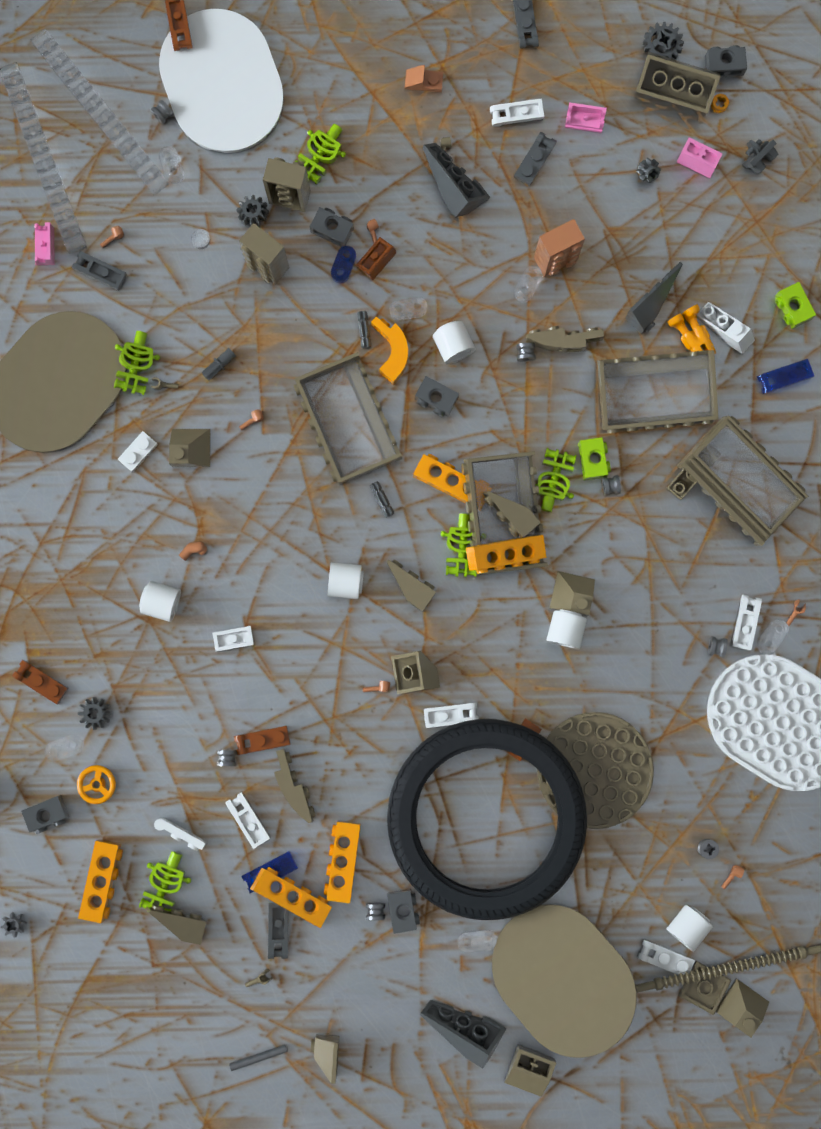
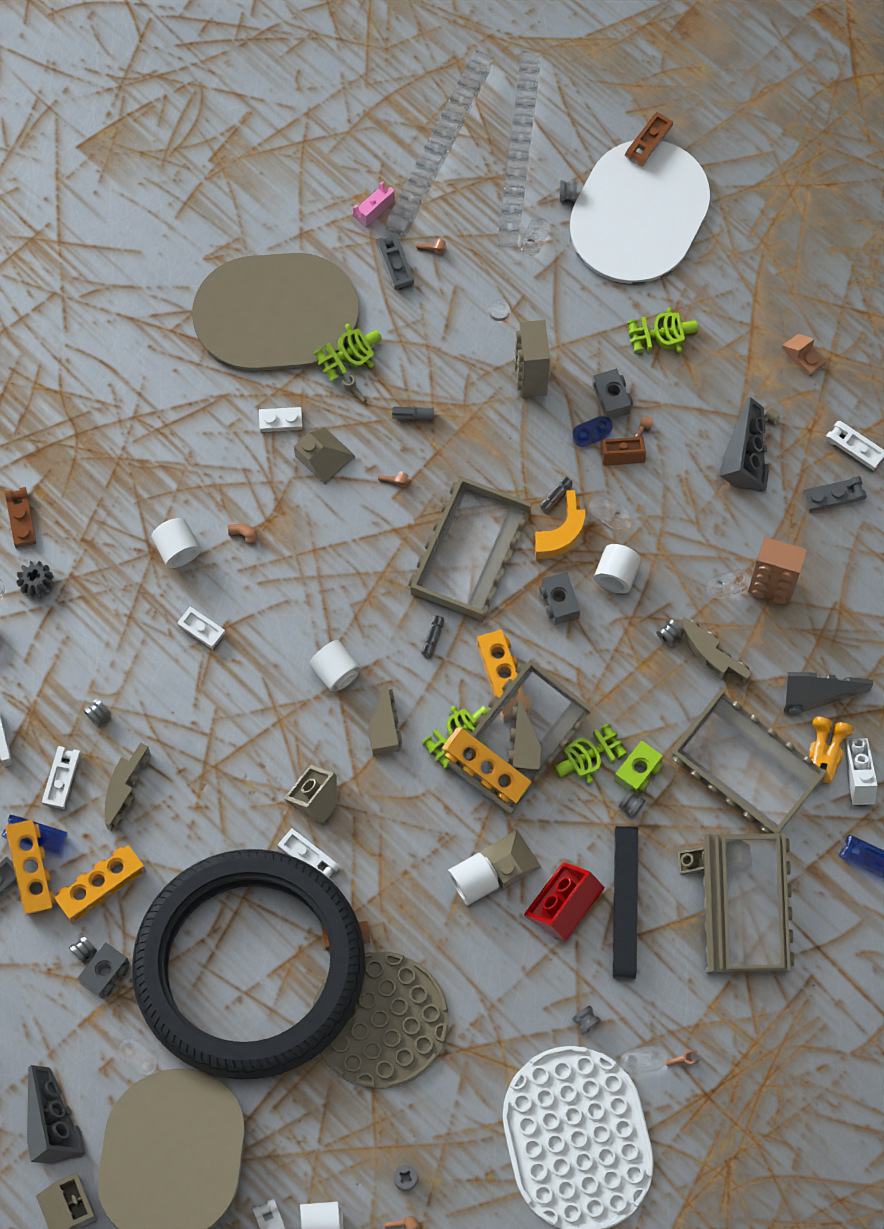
camera: 45 degrees right, 15 degrees down
dark orange plate [234,726,291,755] -> none
dark grey gear [237,195,269,226] -> none
dark tan brick [263,157,311,212] -> none
nougat hand [363,681,390,692] -> none
white plate [731,594,762,651] -> none
none -> red slope [524,862,605,941]
none -> black beam [613,826,638,979]

